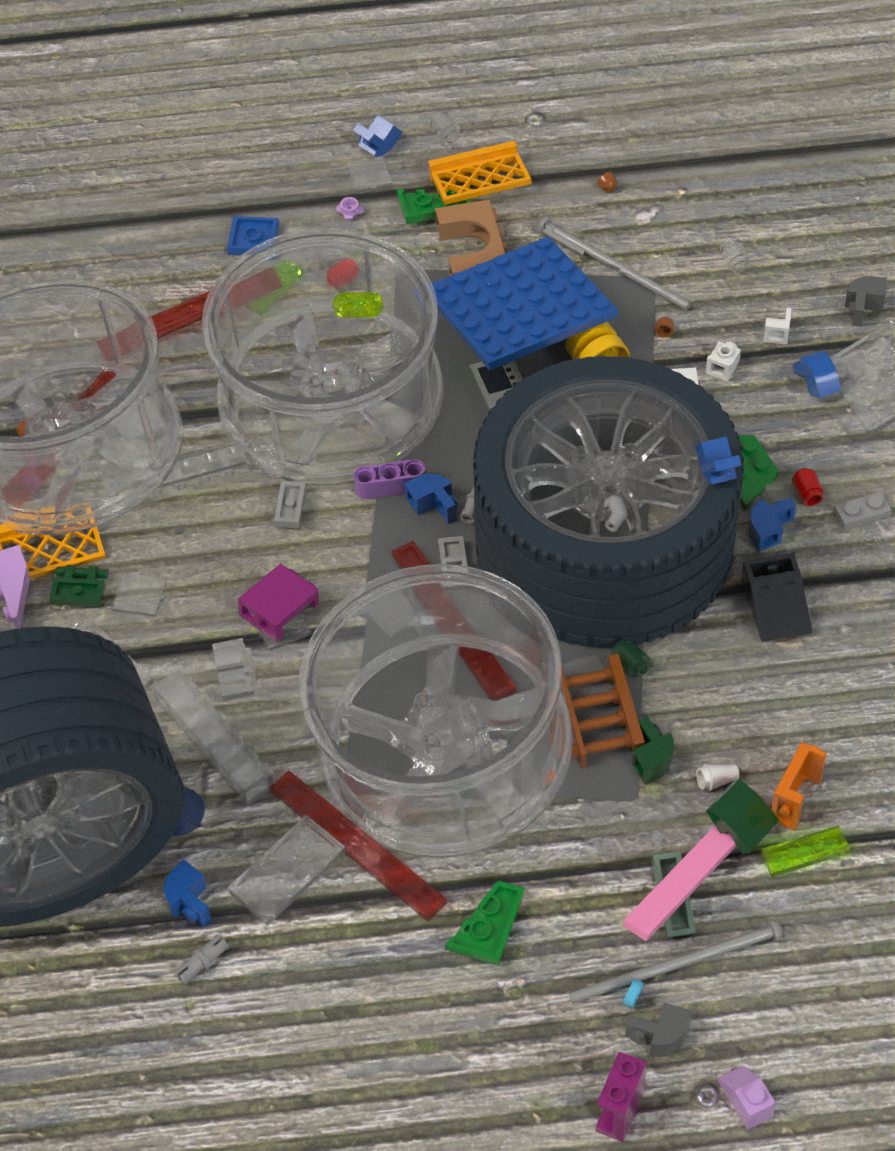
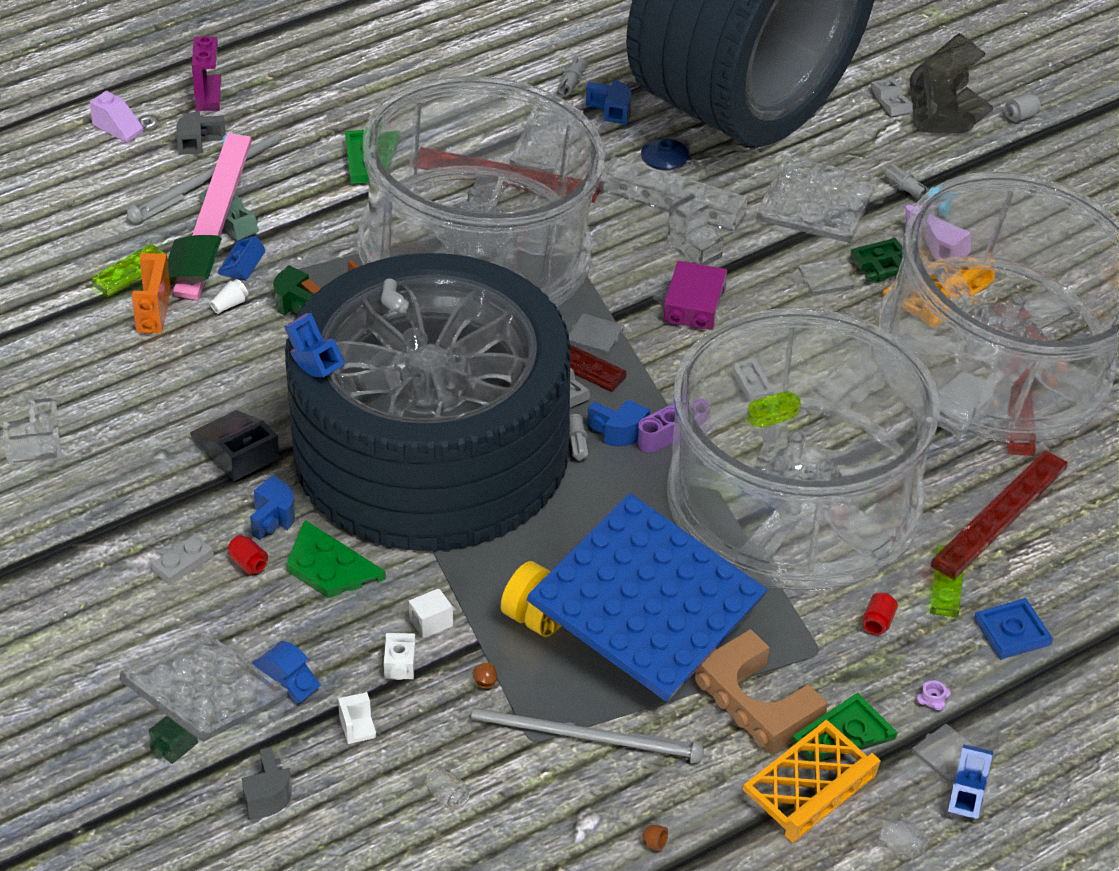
camera: 150 degrees right, 10 degrees down
none -> blue slope [218,236,265,280]

